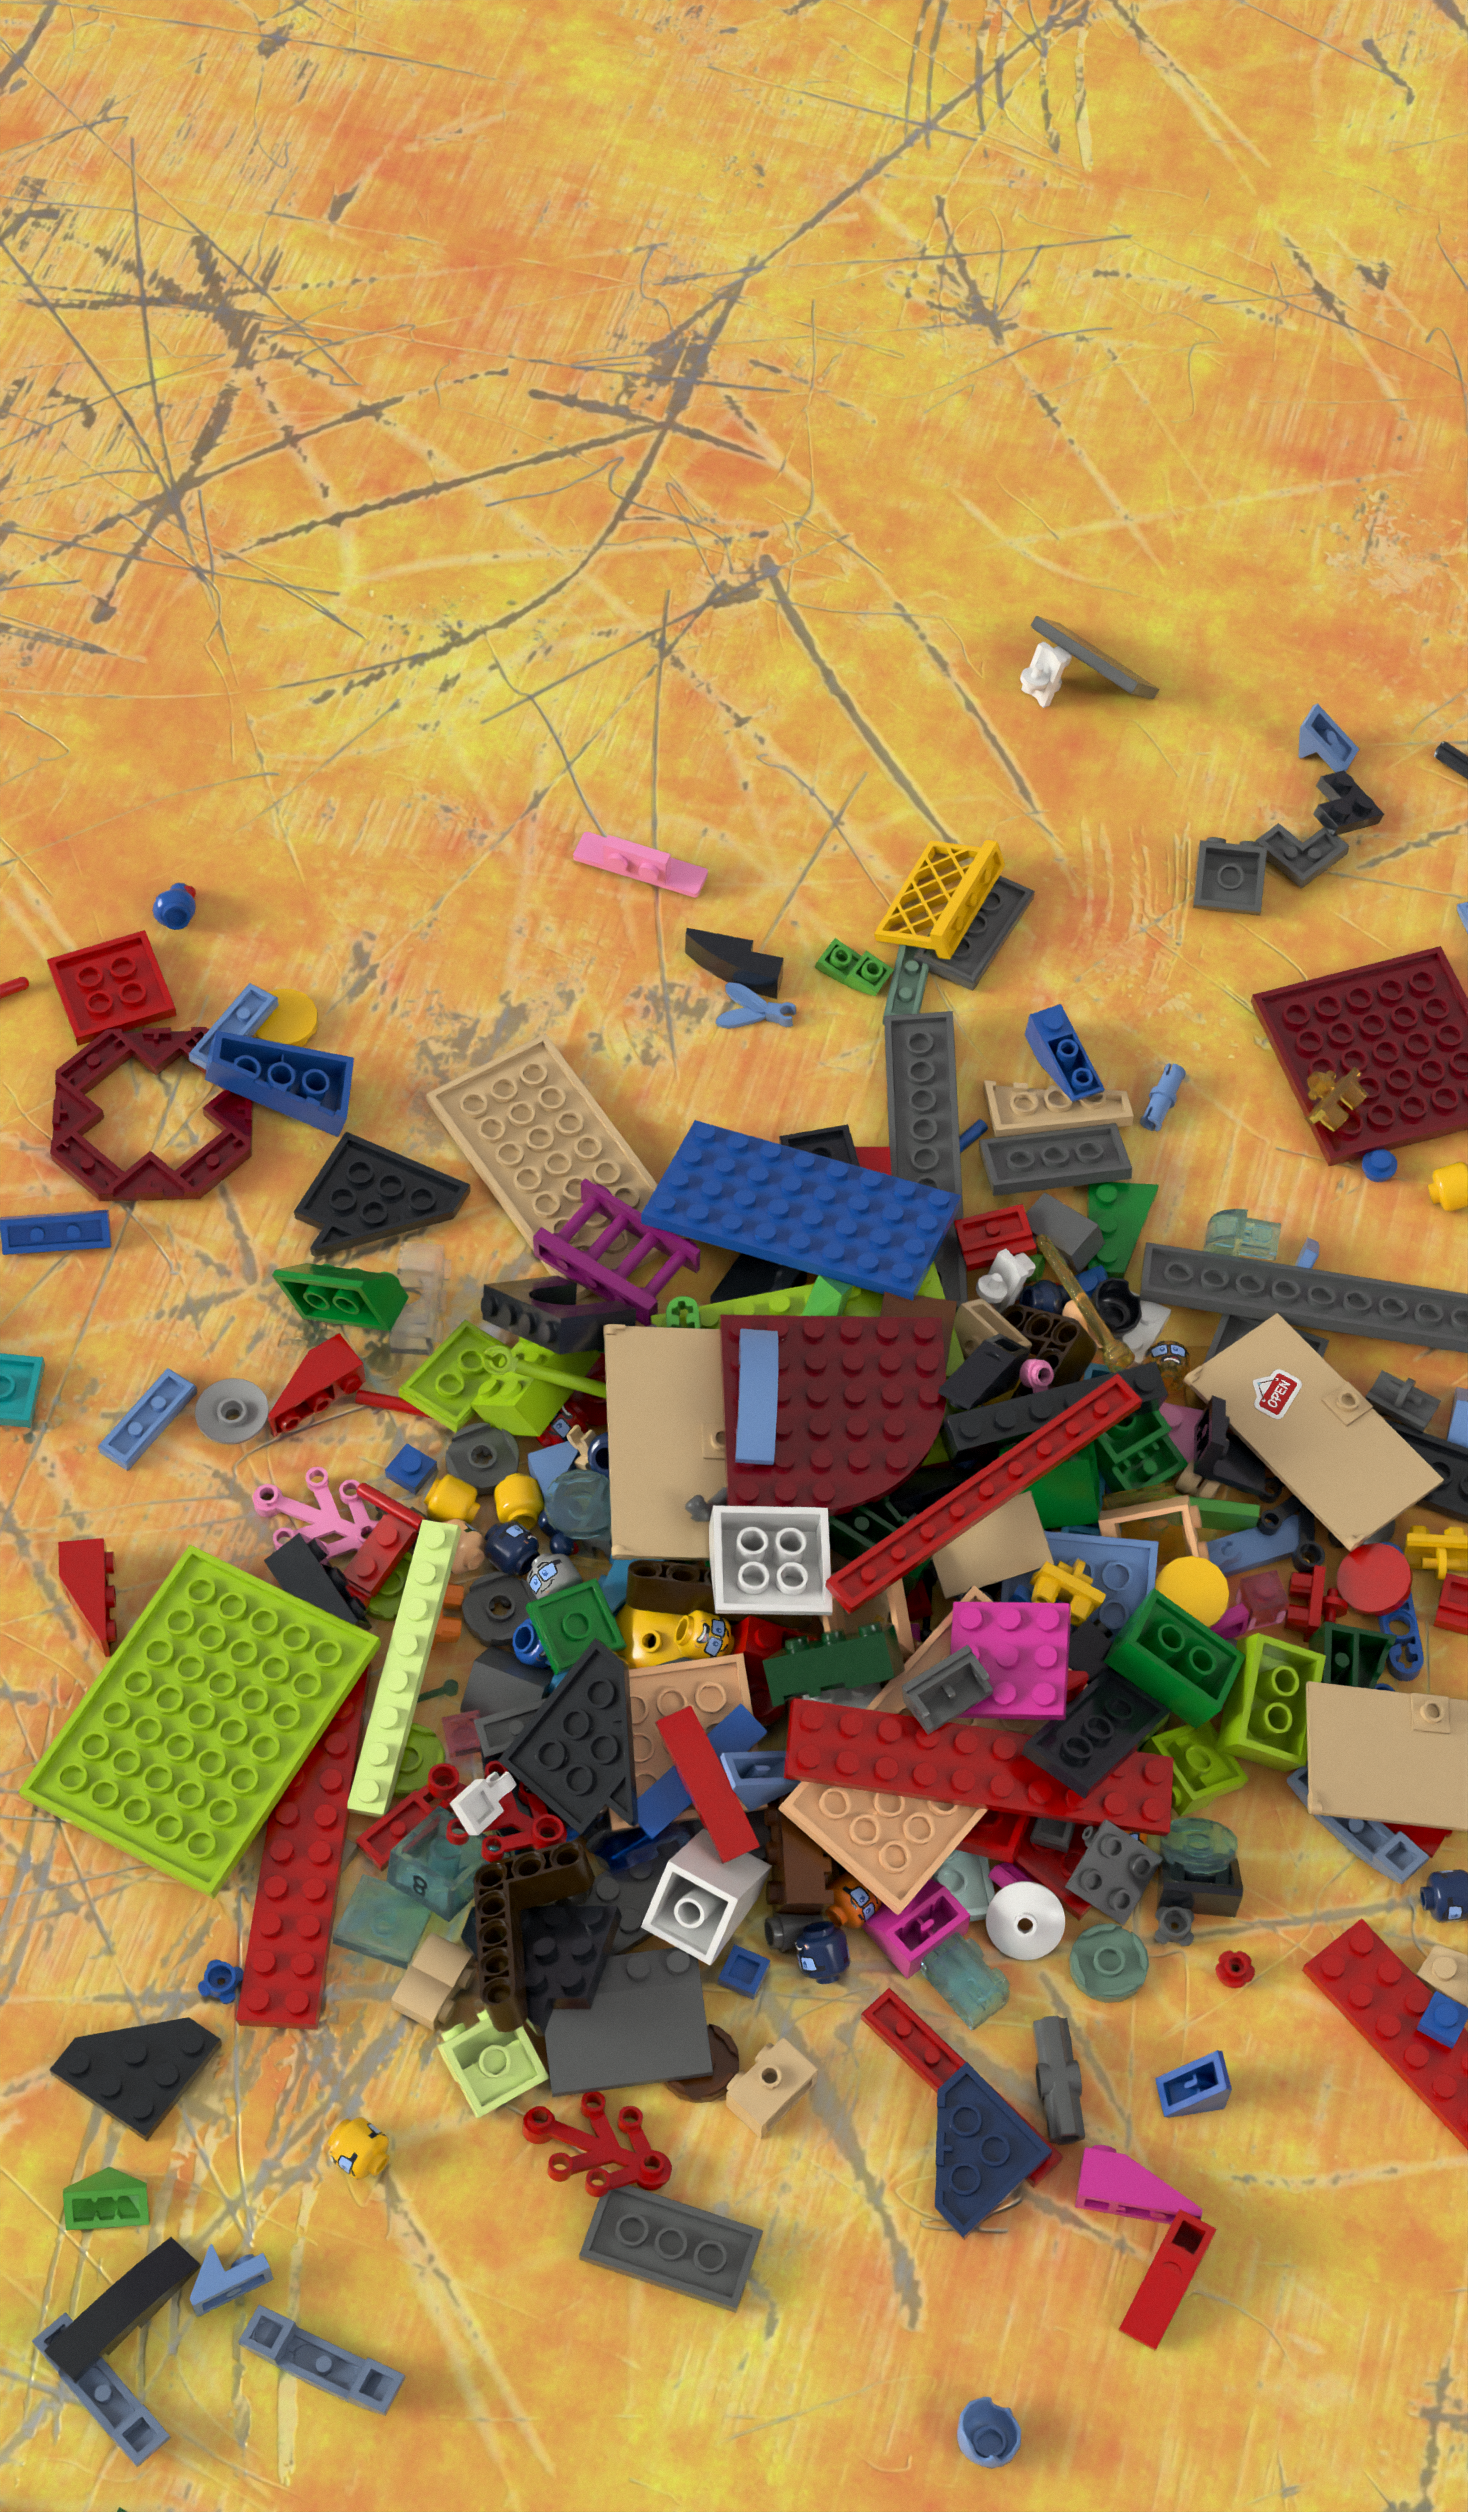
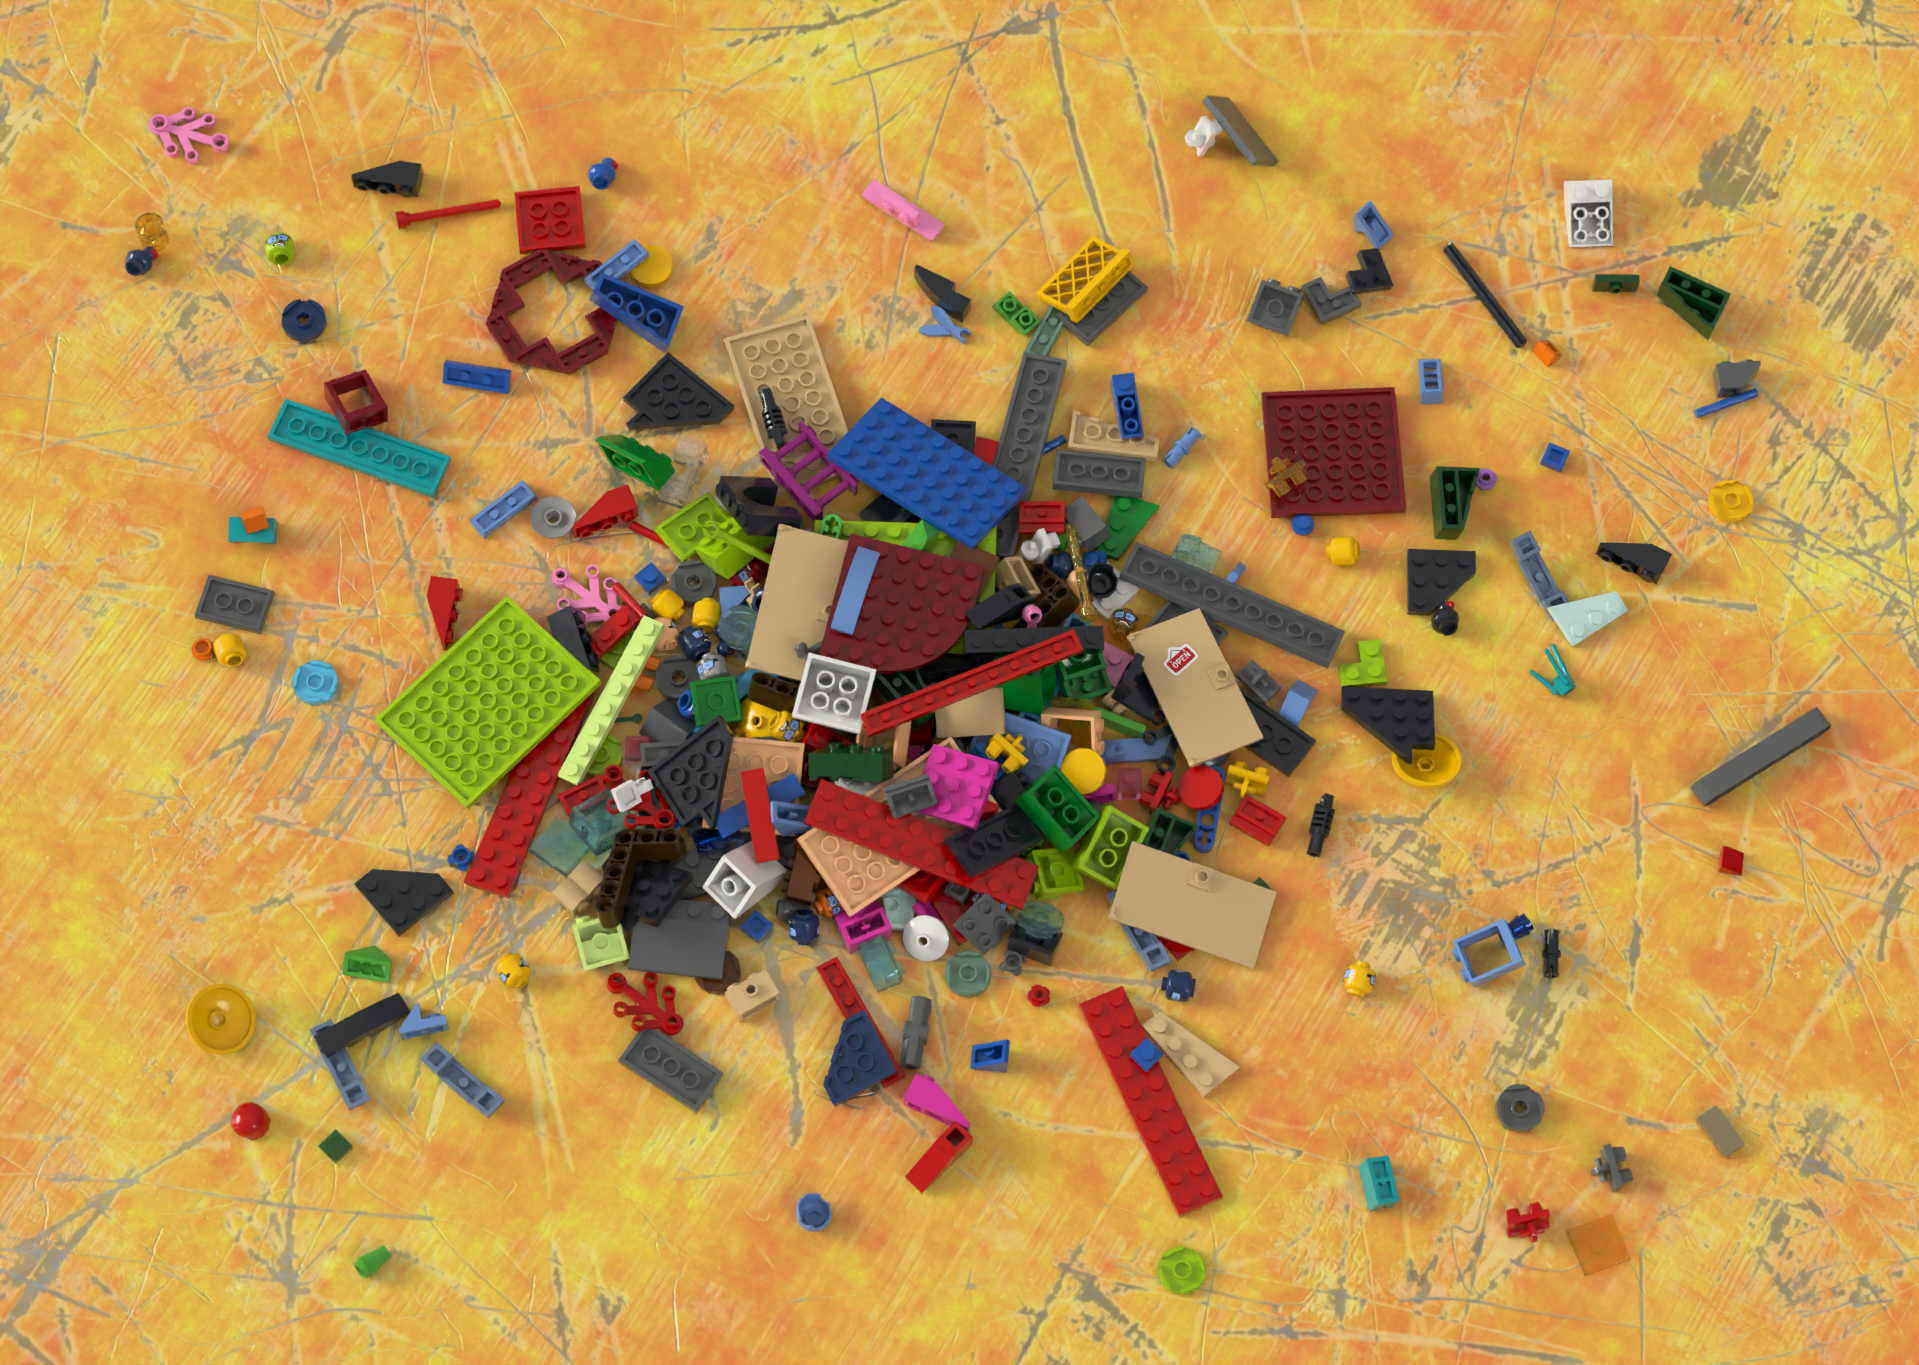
camera: 15 degrees right, 10 degrees up
none -> black hinge [759,388,788,449]

